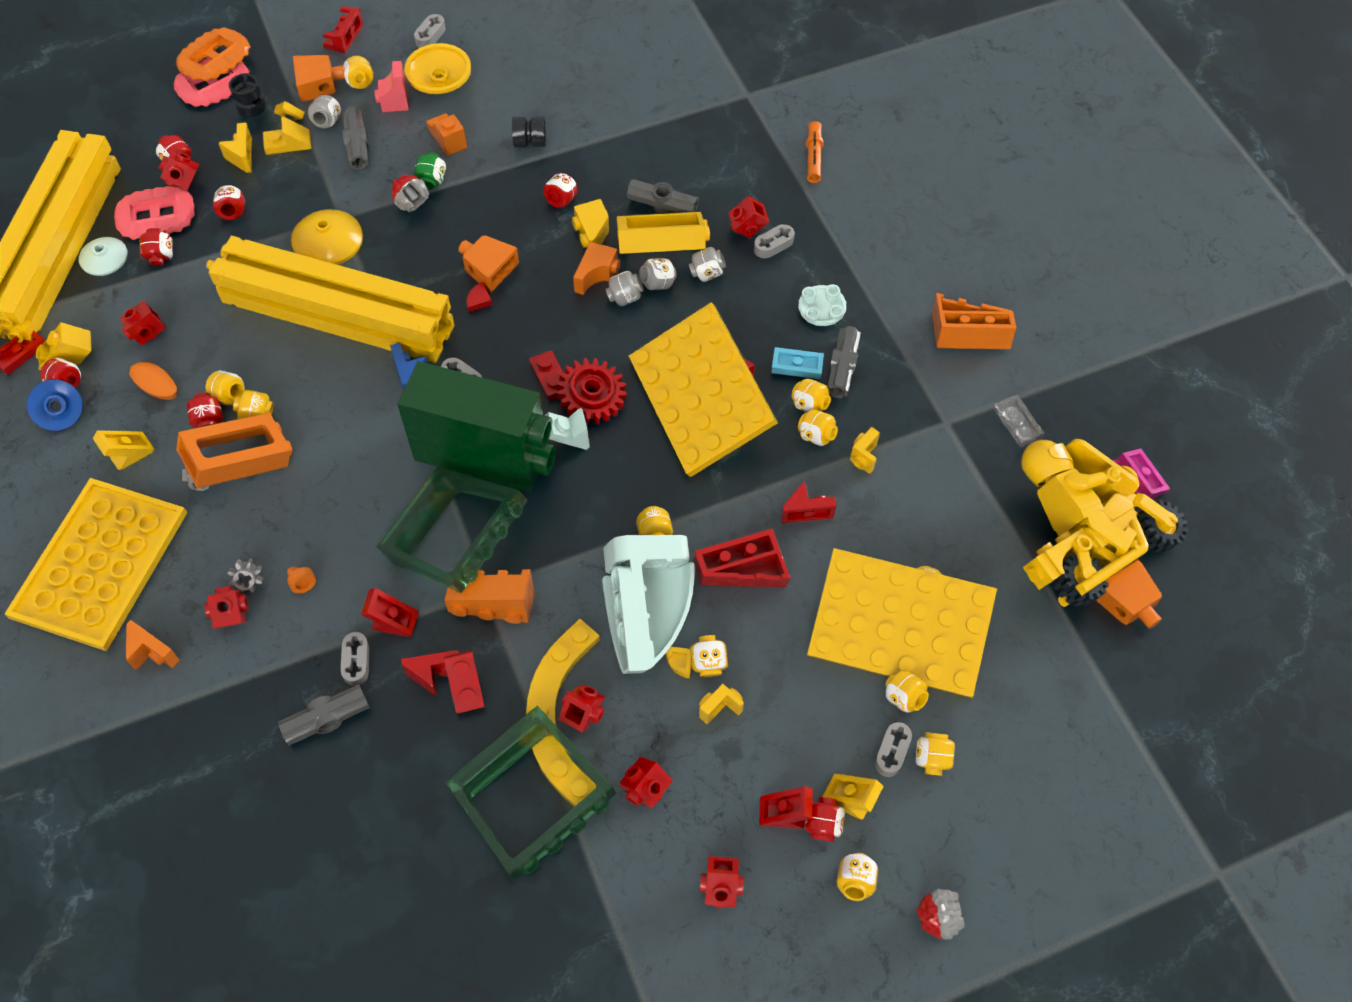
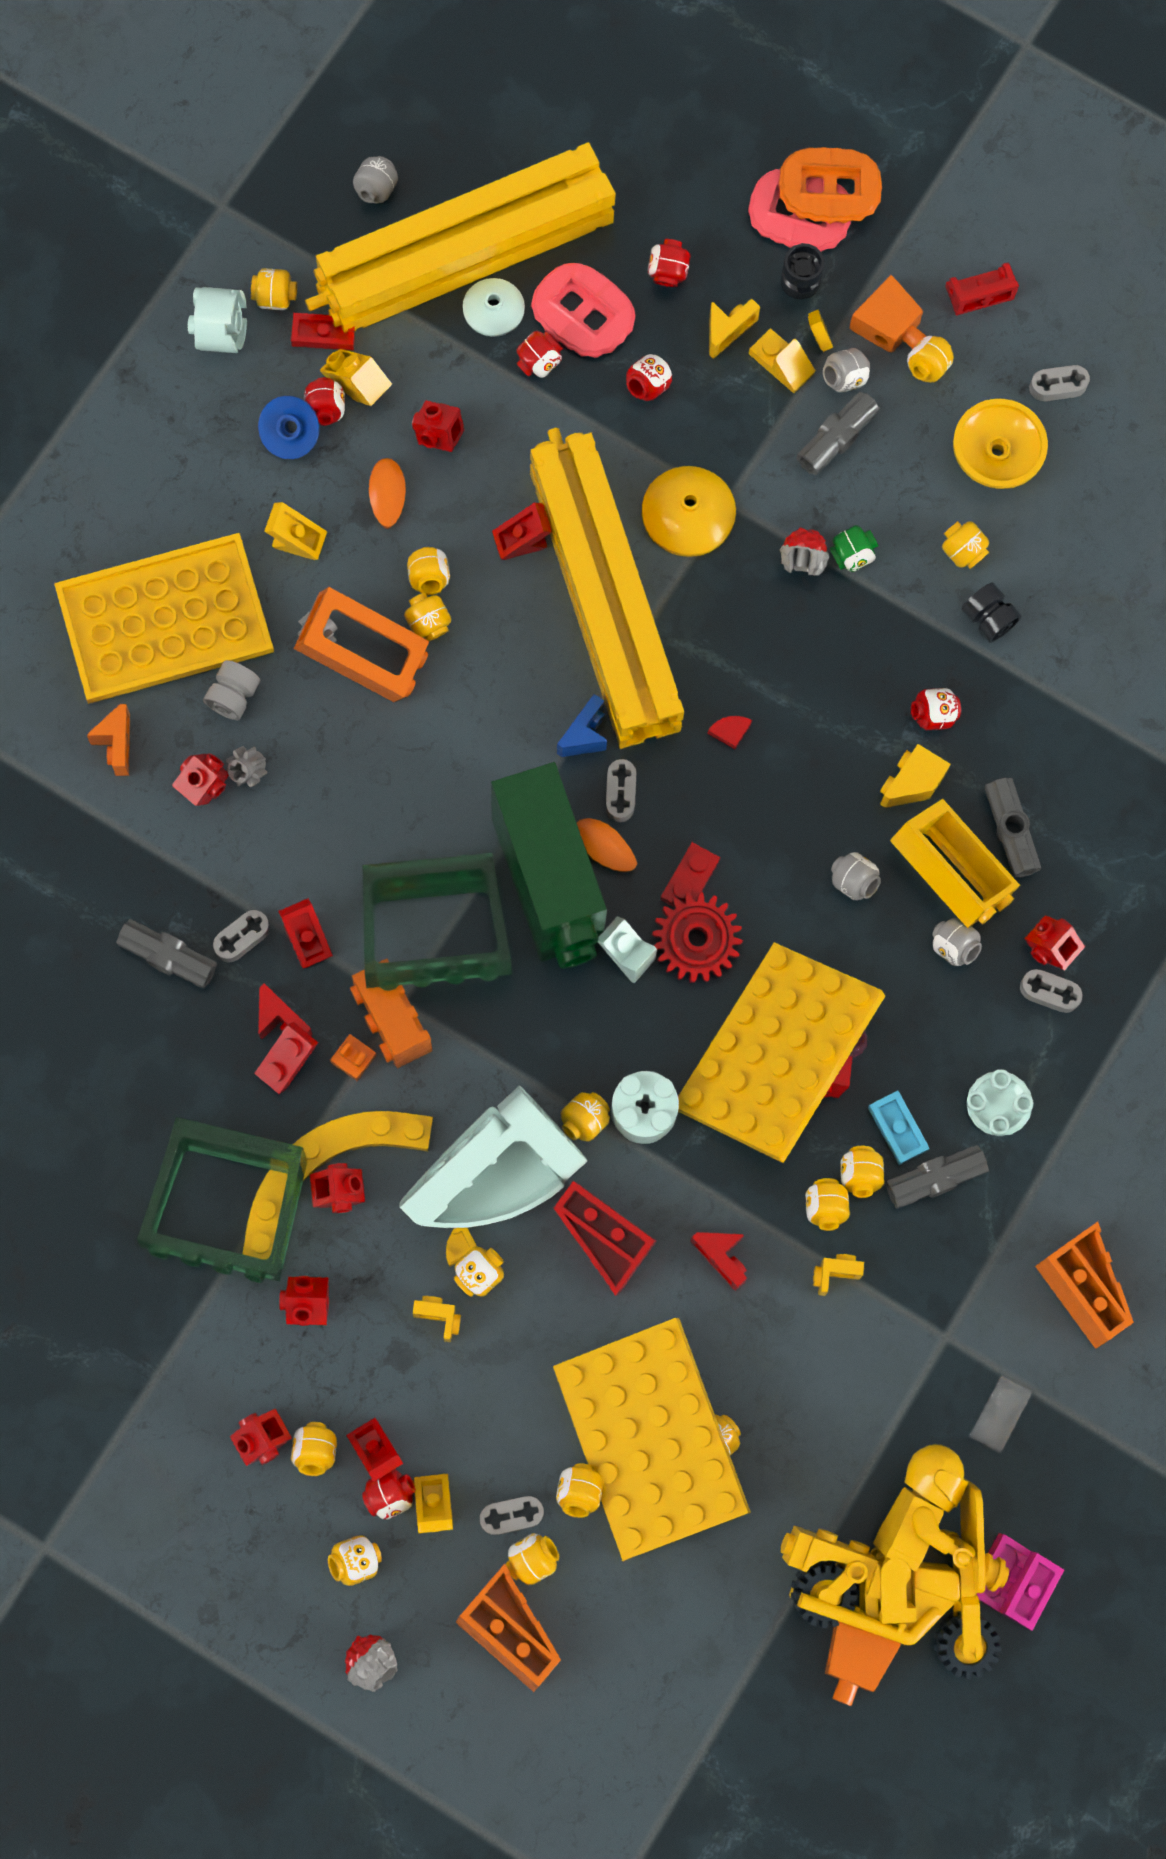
camera: 50 degrees right, 15 degrees up
red brick [159,151,199,190] -> none
red head [186,392,223,428] -> none
orange tile [287,567,317,593] -> none
coral arch [375,61,409,112] -> none
orange arch [426,113,467,156] -> none
orange torso [459,235,519,292] -> none
orange arch [573,242,621,295] -> none
light grey head [639,258,677,290] -> none
none -> light grey wheel [203,660,261,721]
none -> yellow head [291,1422,337,1476]
none -> orange tile [330,1034,377,1081]
none -> orange wedge [456,1564,561,1692]
none -> red slope [492,502,552,560]
none -> light aqua brick [611,1071,679,1144]
none -> yellow head [942,521,989,569]

